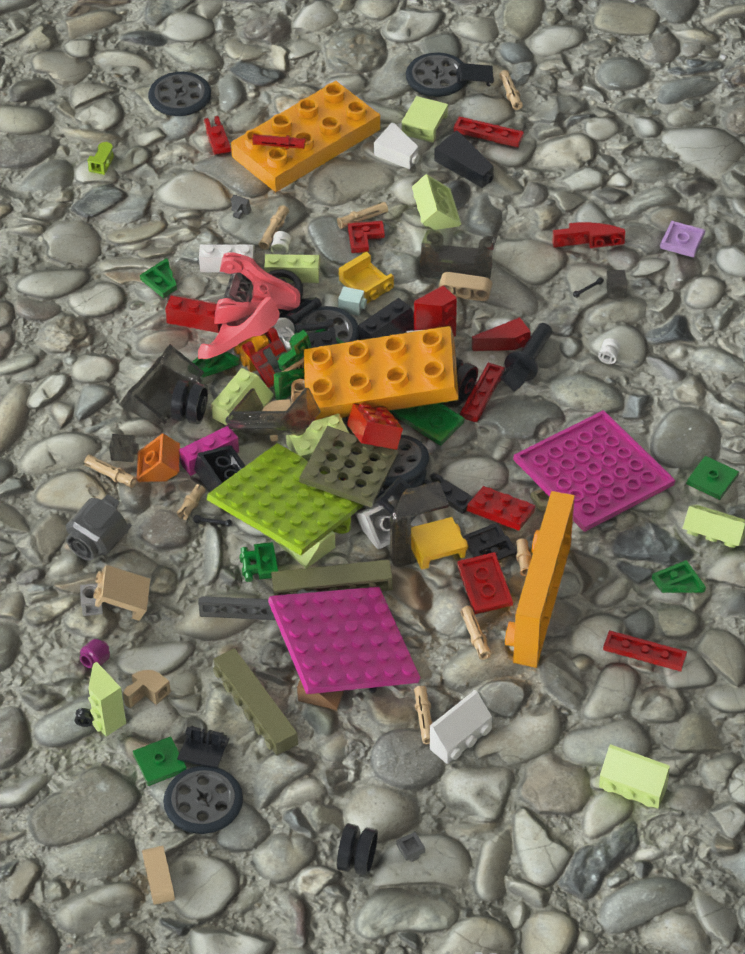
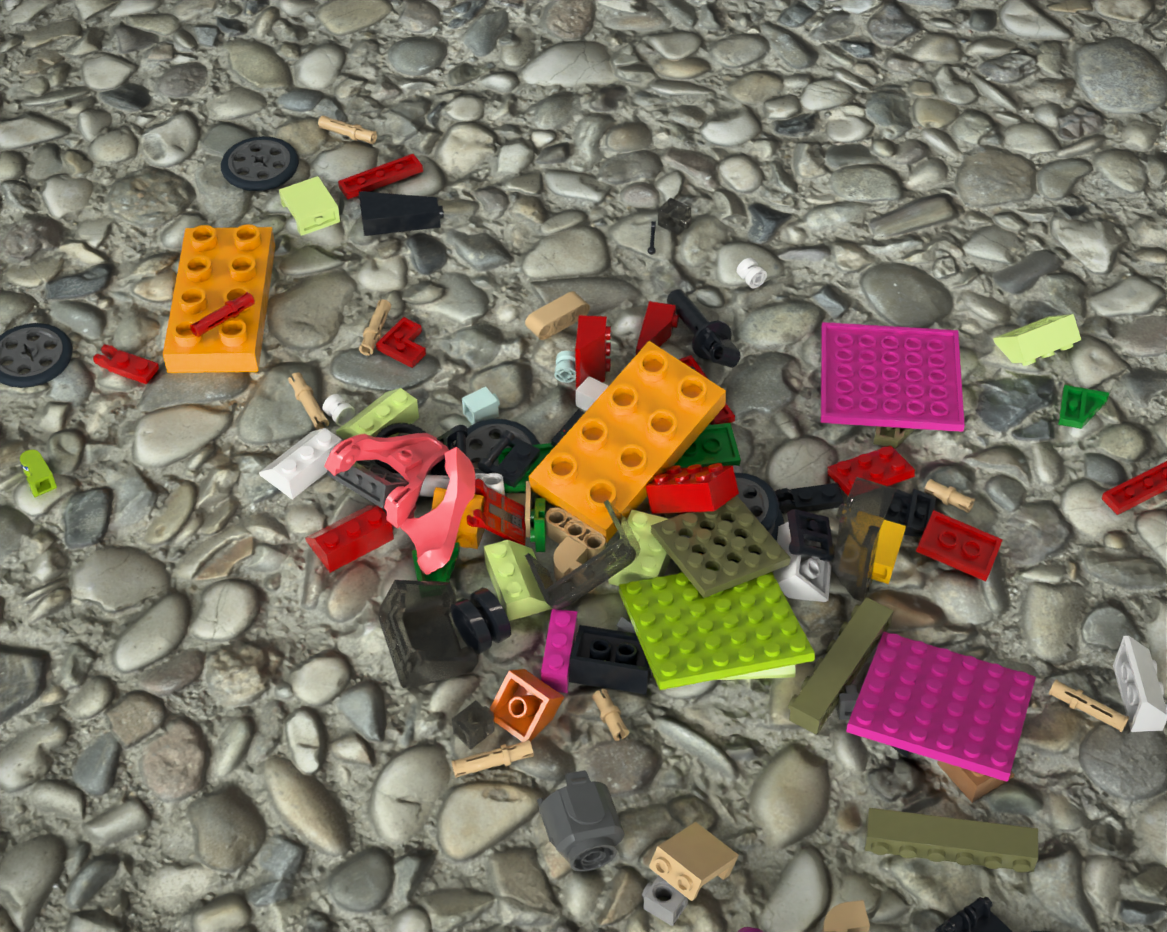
camera: 50 degrees left, 0 degrees up
green wing [140,258,177,299] -> none
black hinge [193,515,233,527] -> none
dark grey fence [198,596,276,620] -> none
dark grey tile [230,194,251,219] -> none
green plate [240,542,278,582] -> none
green plate [277,330,312,371] -> none
yellow panel [339,252,394,304] -> none
black slope [358,298,414,340] -> none
white slope [374,122,420,169] -> none
yellowish green slope [412,174,461,230] -> none
clear smoke windscreen [420,230,497,279] -> none
black hinge [456,63,494,87] -> none
tan pin [460,606,491,660] -> none
light orange piece [505,491,575,668] -> none
red slope [552,222,626,248] -> none
lavender plate [660,221,705,258] -> none
green plate [686,456,739,500] -> none

